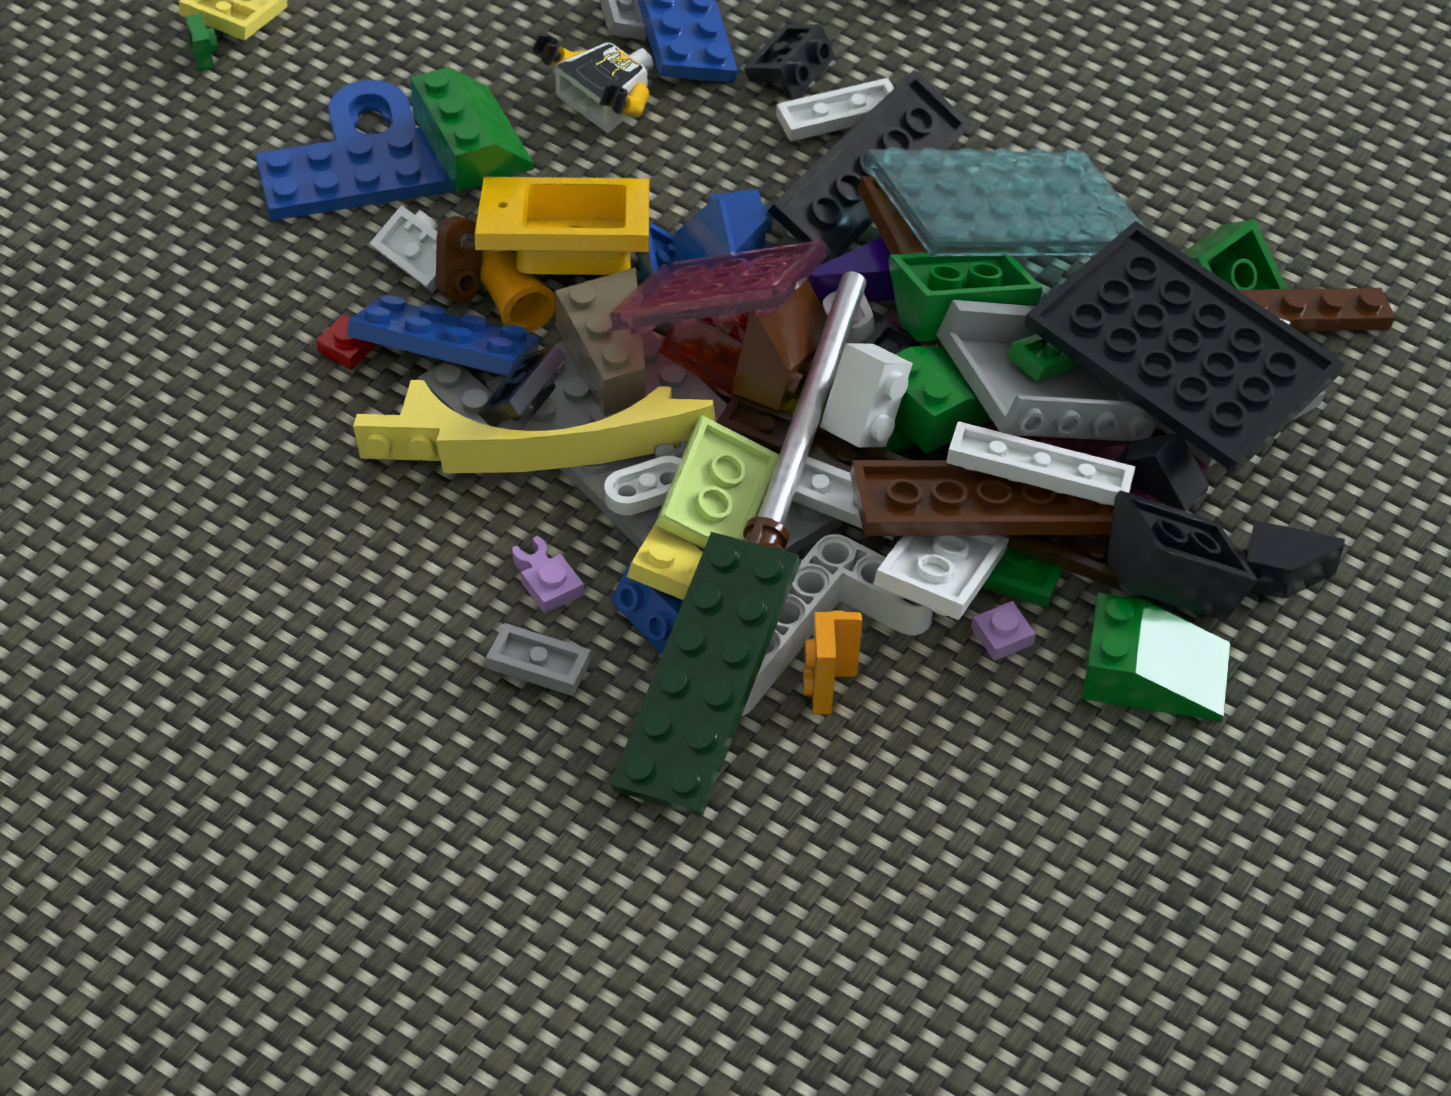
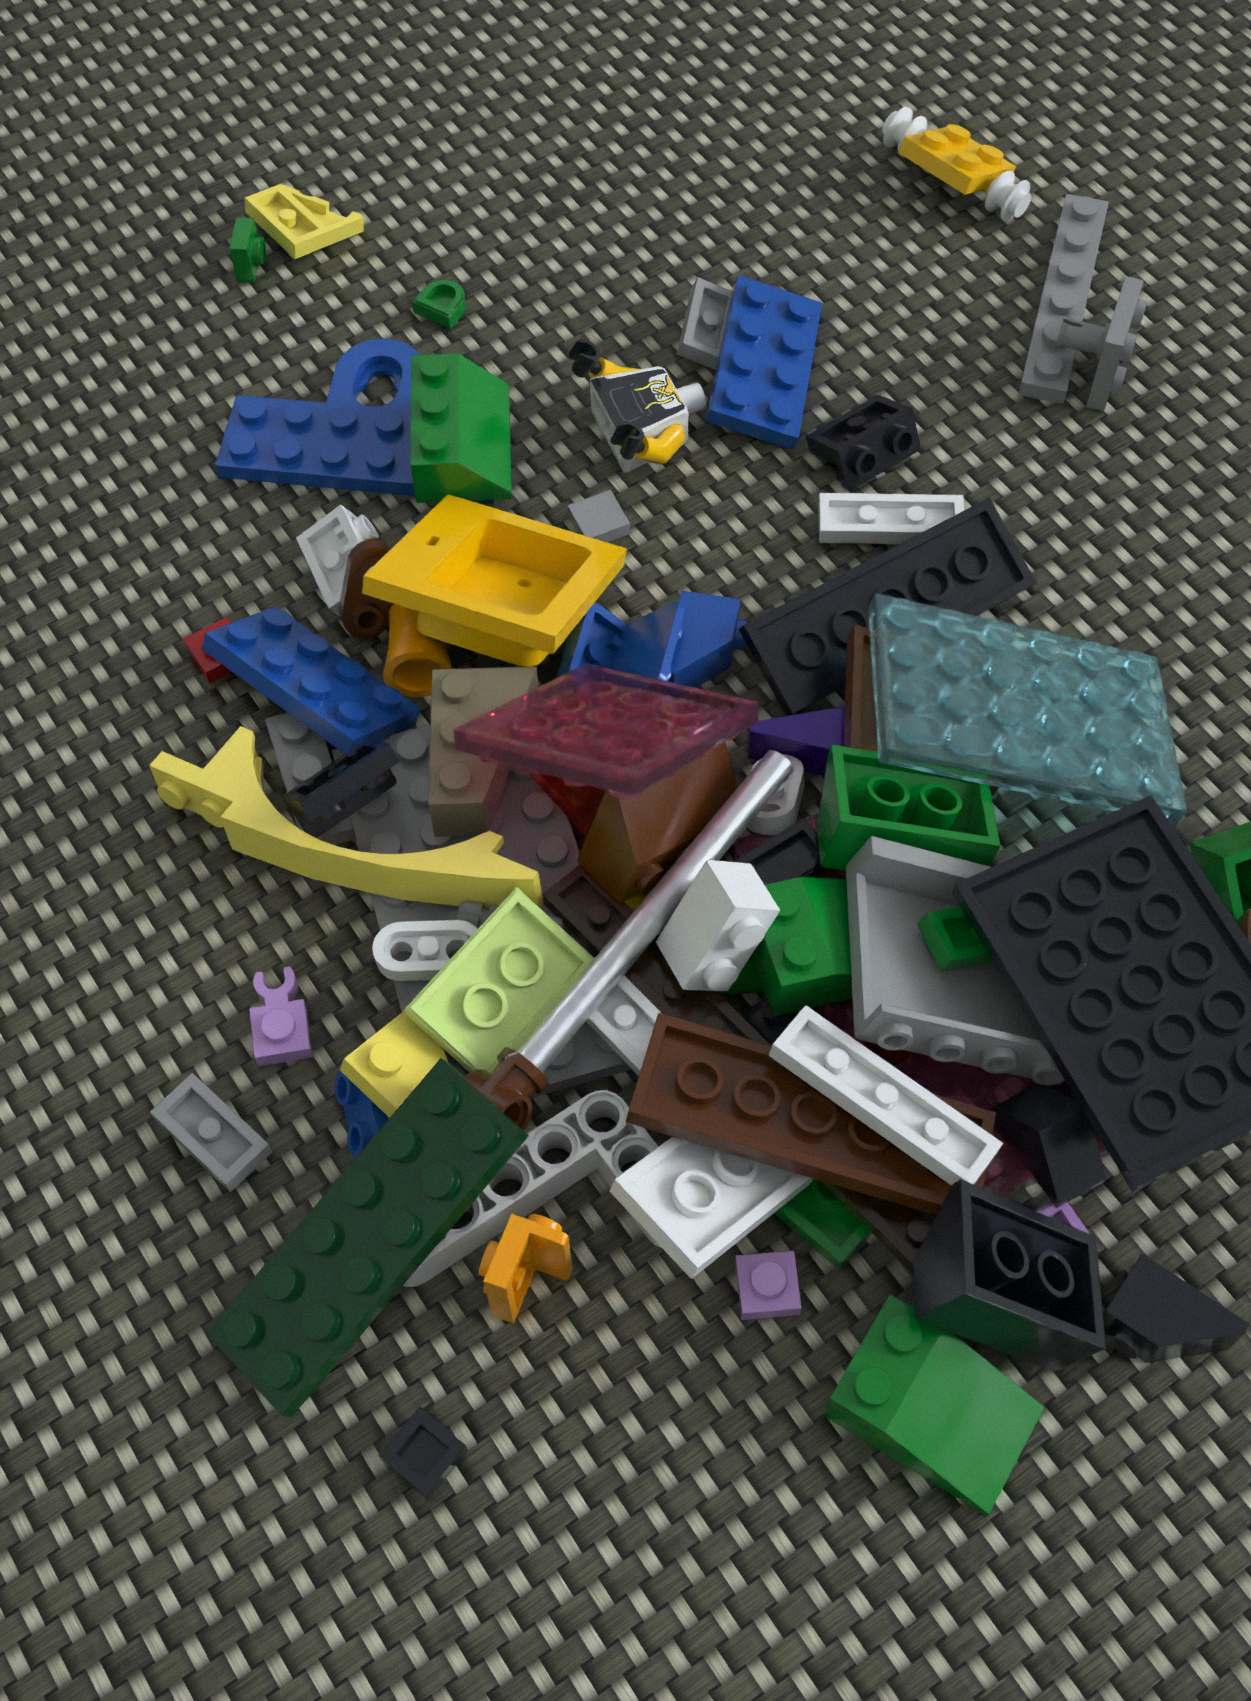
camera: 25 degrees right, 10 degrees up
none -> black plate [378,1406,468,1500]
none -> green tile [412,280,466,329]
none -> light grey tile [567,490,630,543]

